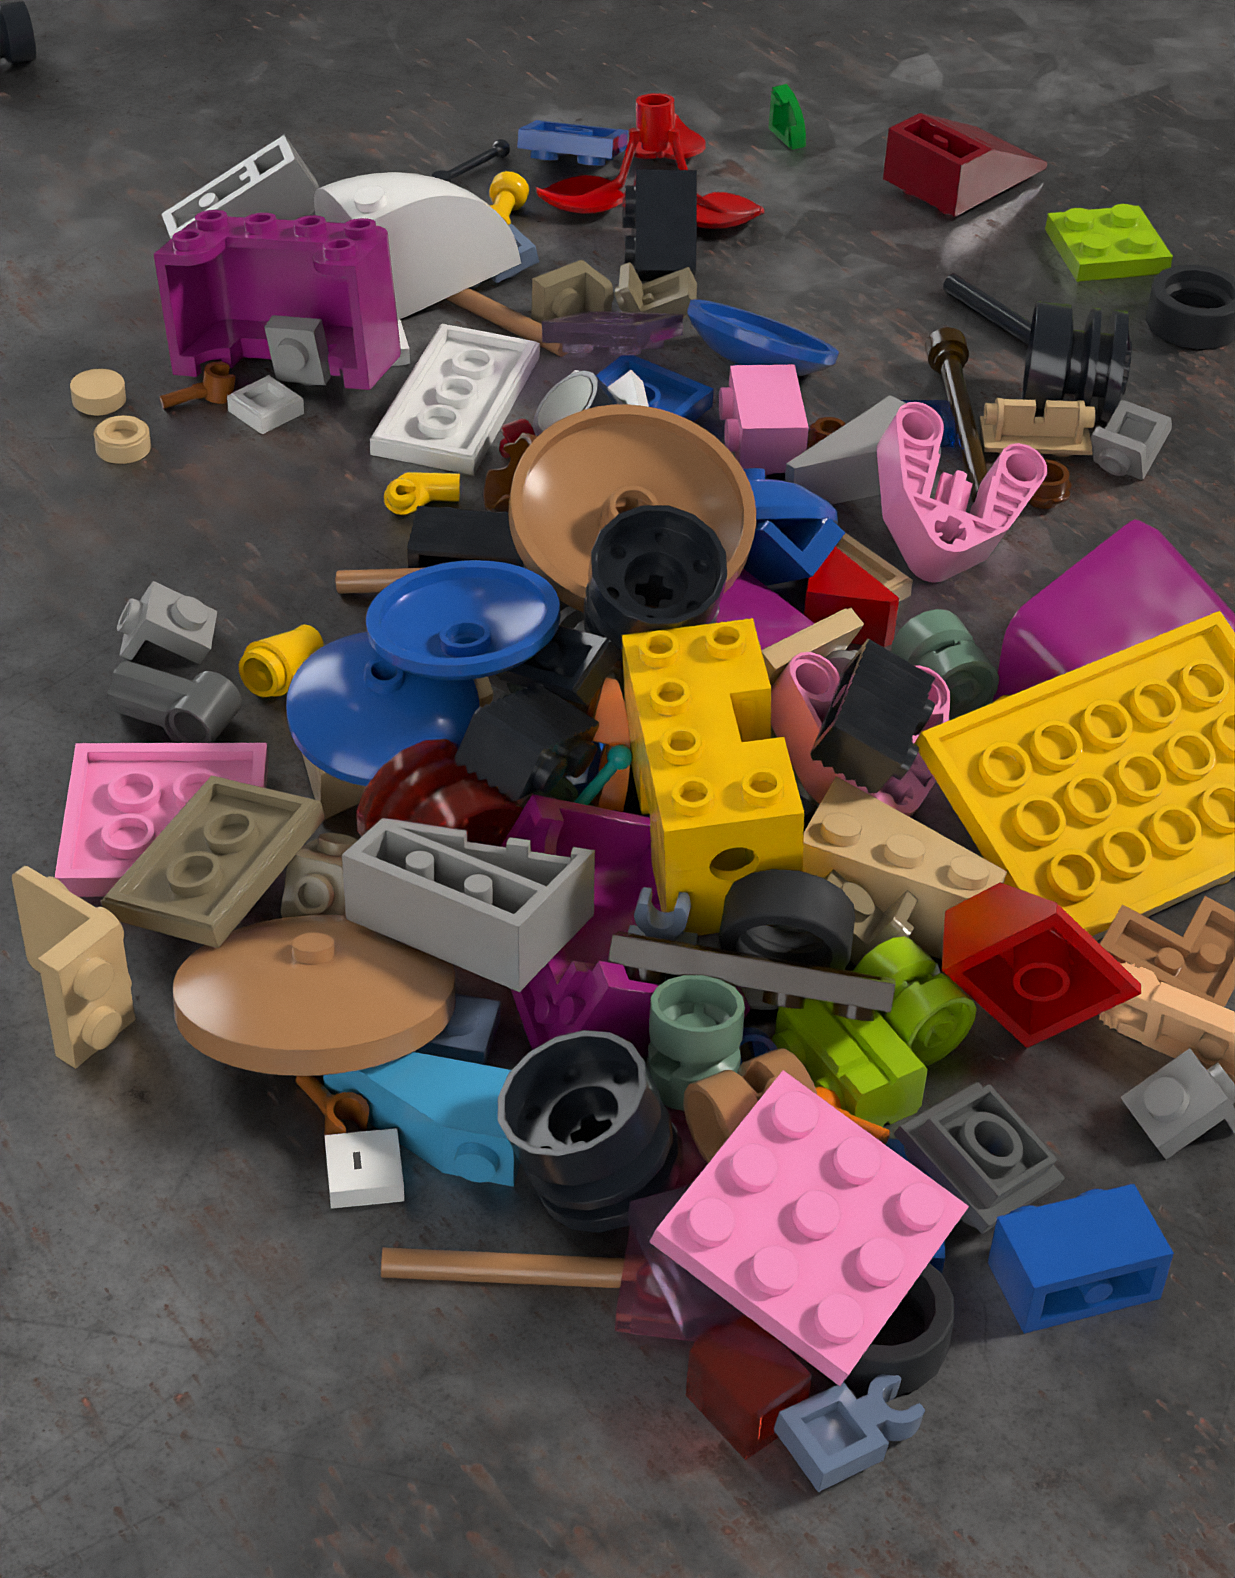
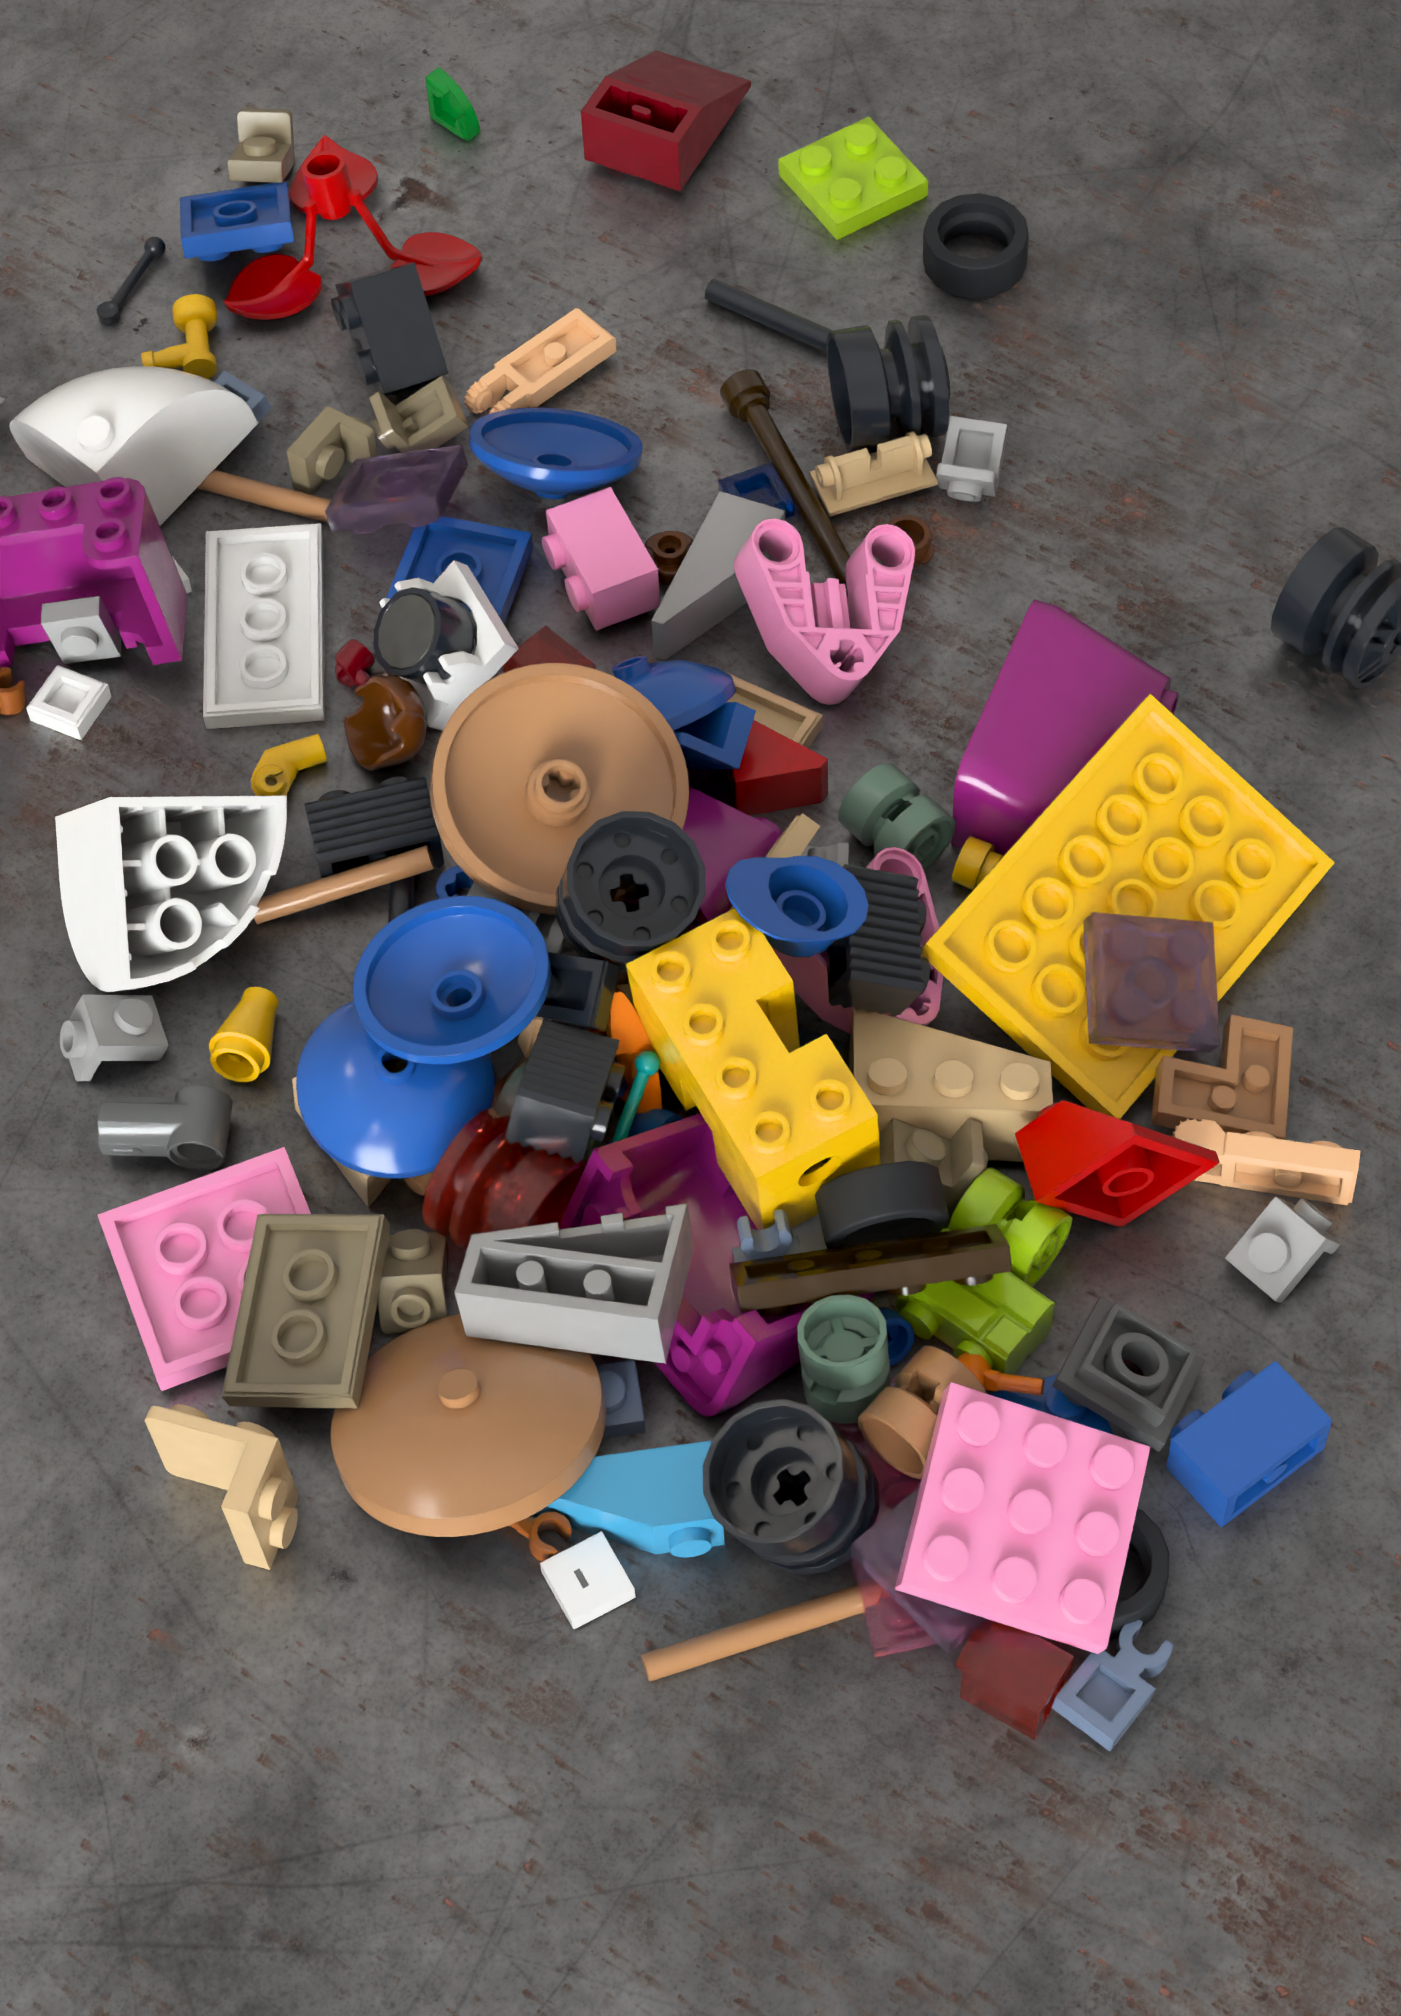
camera: 15 degrees left, 15 degrees up
none -> white brick [55,796,287,992]
none -> dark tan bracket [228,108,295,183]
none -> light nougat hinge [464,308,617,414]
none -> blue piece [725,856,869,957]
none -> plate [1083,912,1220,1052]

